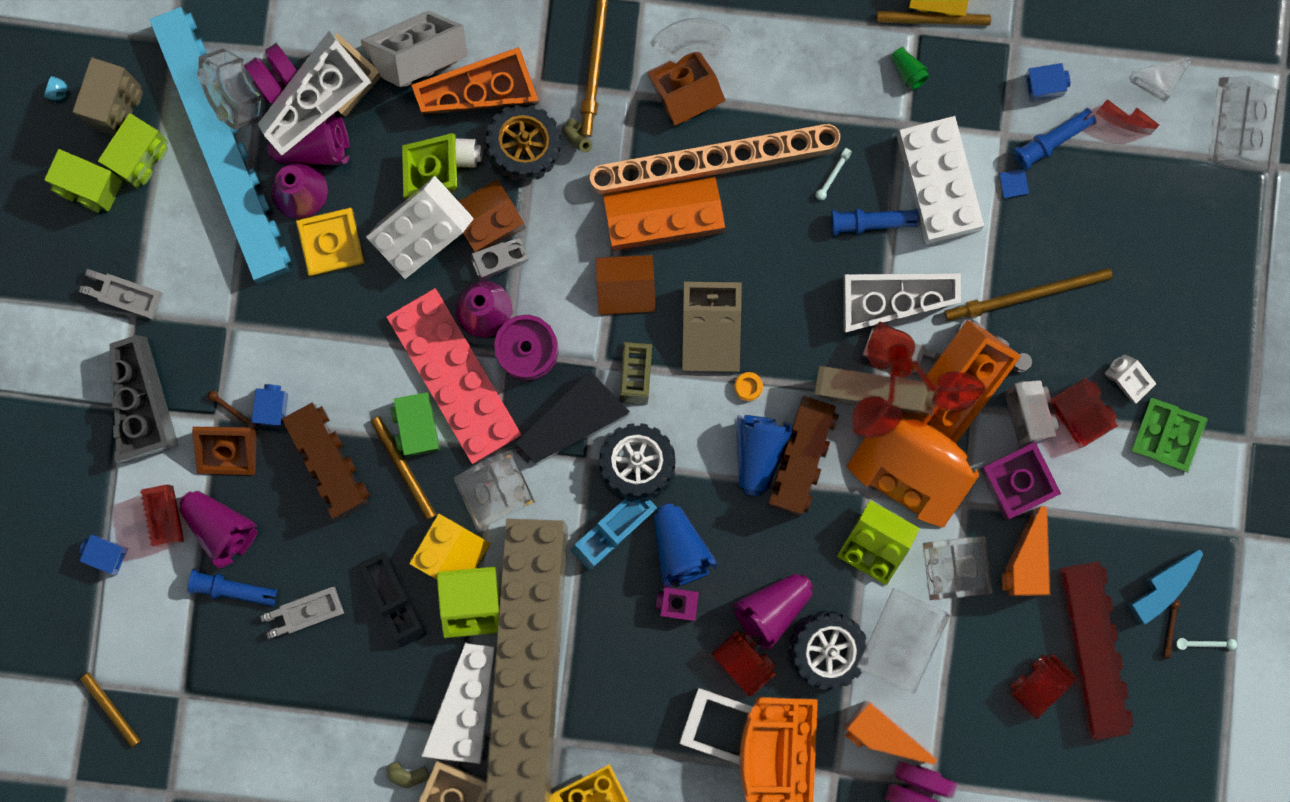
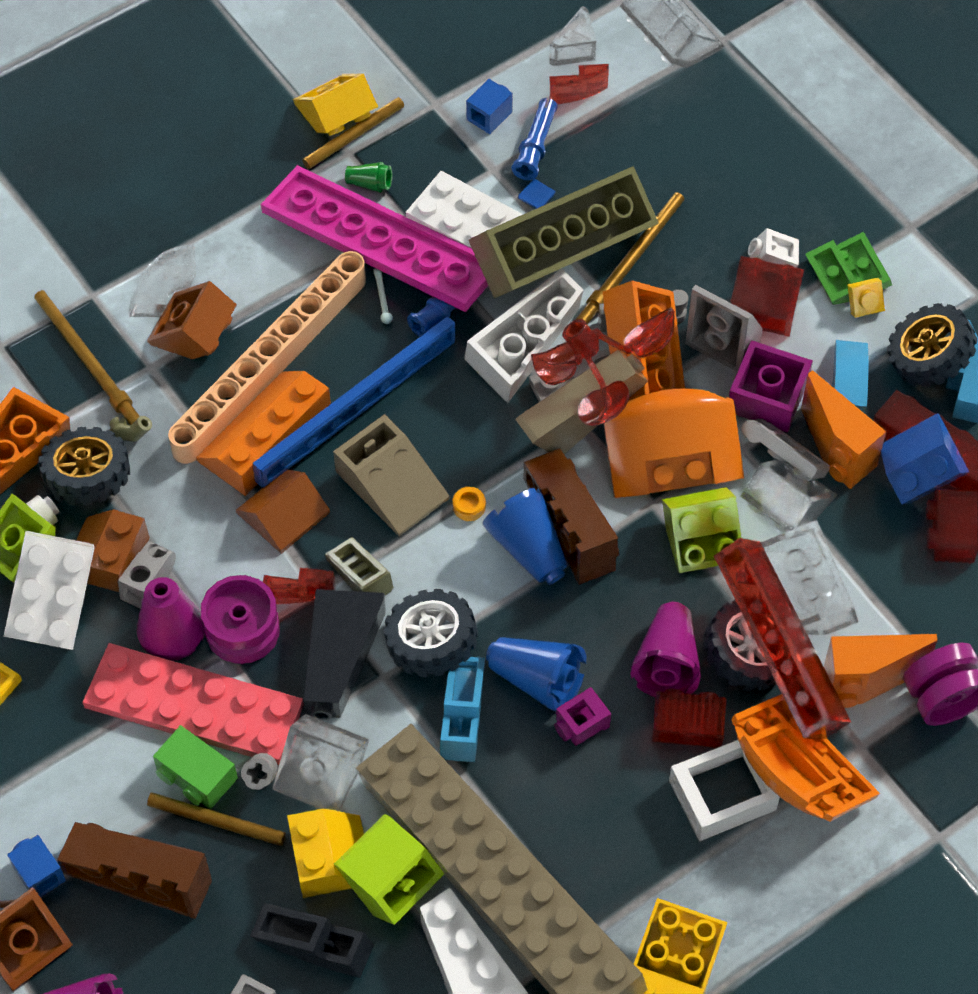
camera: 45 degrees left, 25 degrees down
none -> light grey bush [241,753,278,790]
none -> blue tile [252,316,455,488]
none -> dark pink plate [260,165,488,312]
none -> clear red slope [263,567,336,604]
none -> olive brick [468,166,659,299]
none -> clear red brick [714,538,851,740]
none -> light grey hinge [741,419,830,480]
none -> dark azure slope [832,340,869,413]
none -> yellow plate [847,278,885,318]
none -> blue slope [881,413,969,504]
none -> black wheel [887,303,977,387]

